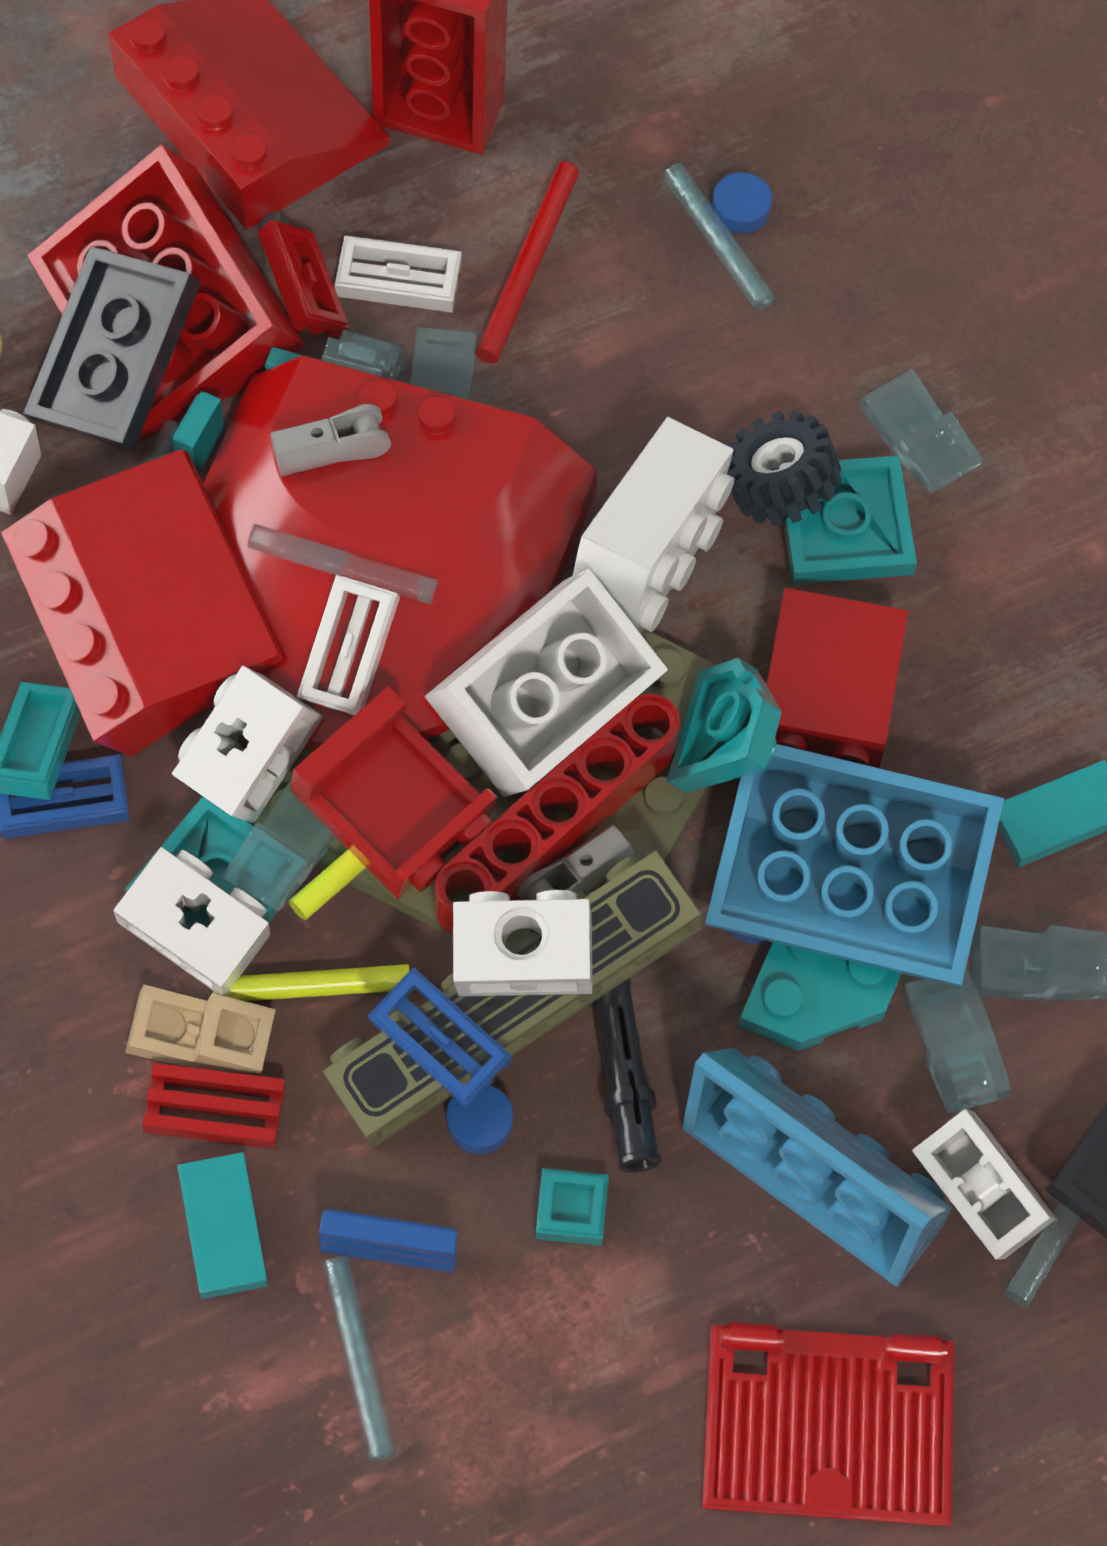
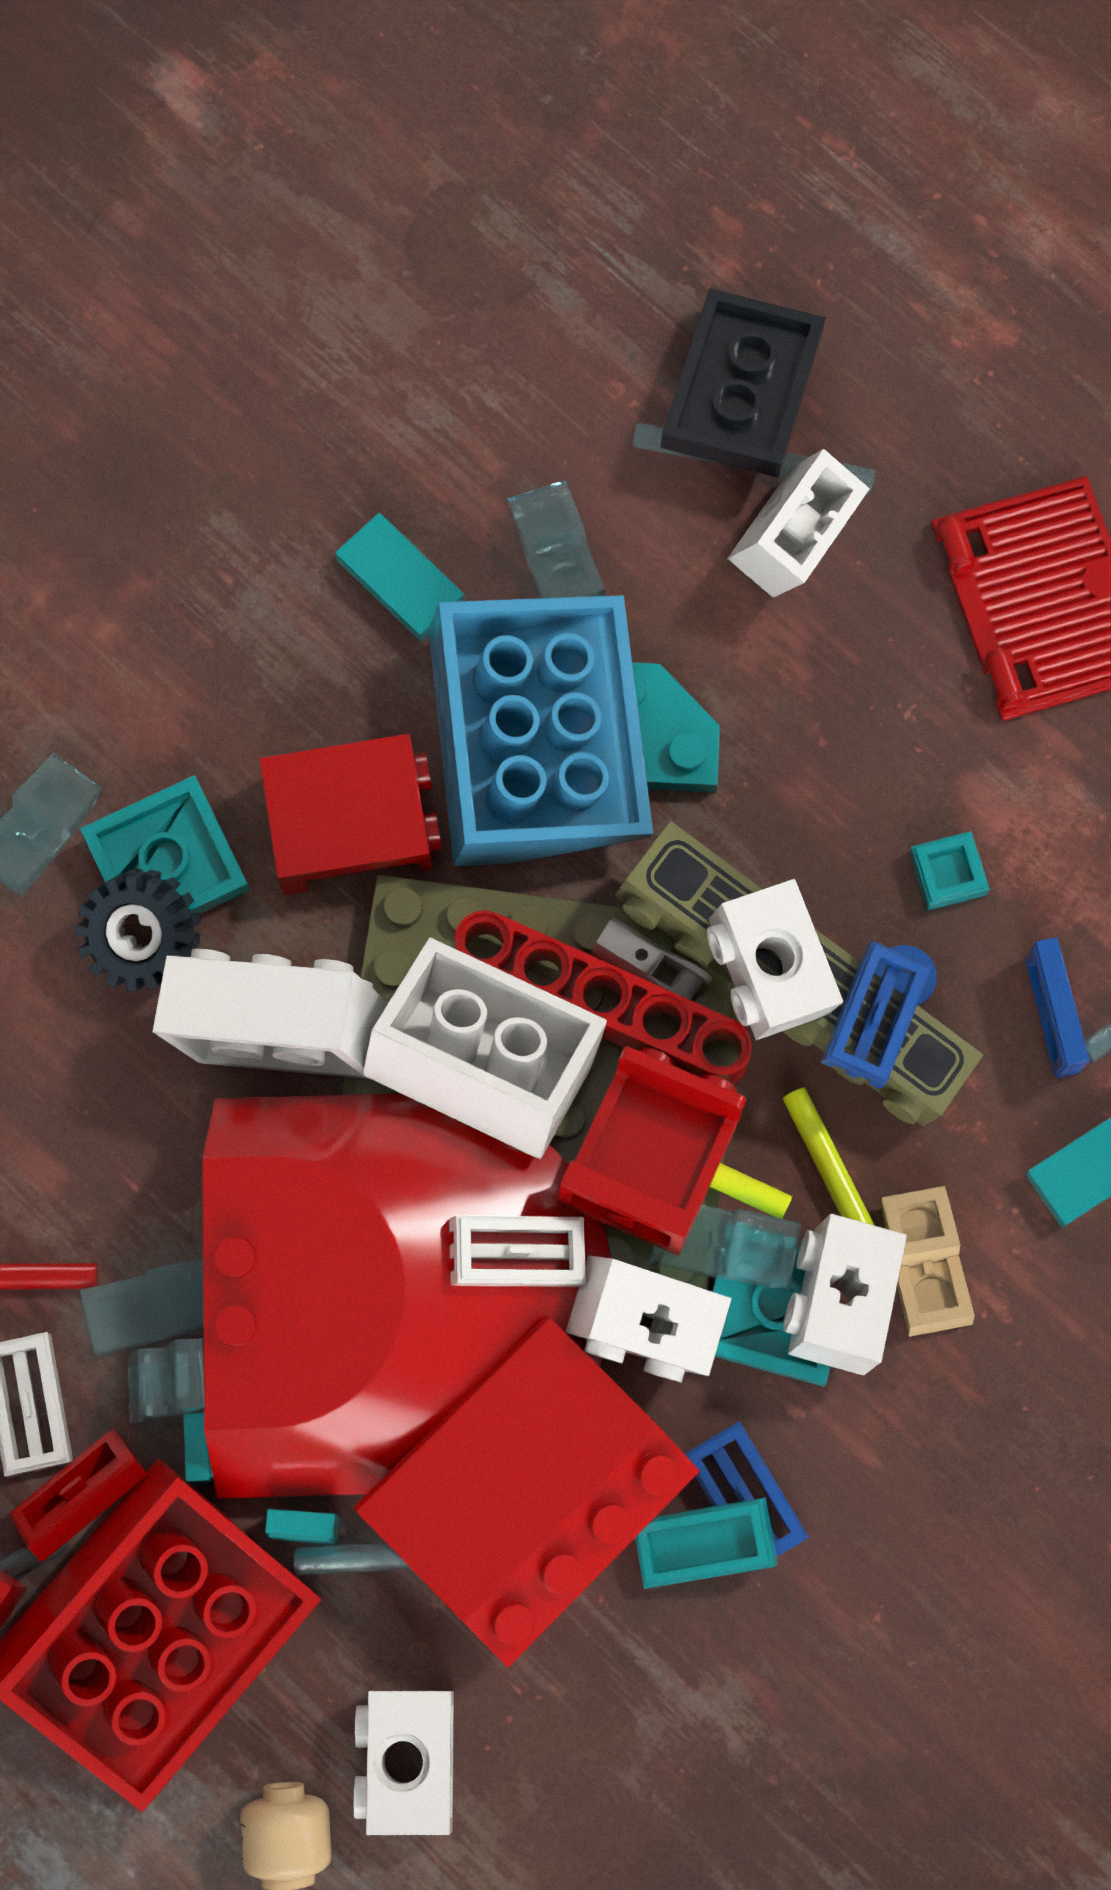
camera: 105 degrees left, 10 degrees up
plate [23,246,201,451] -> none
red tile [142,1063,285,1149] -> none
clear light blue bar [247,524,438,605] -> none
light grey bar [270,404,391,477] -> none
black pin [593,978,661,1173] -> none
teal plate [666,658,782,793] -> none
dark azure slope [682,1048,952,1287] -> none
clear light blue slope [905,969,1011,1113] -> none

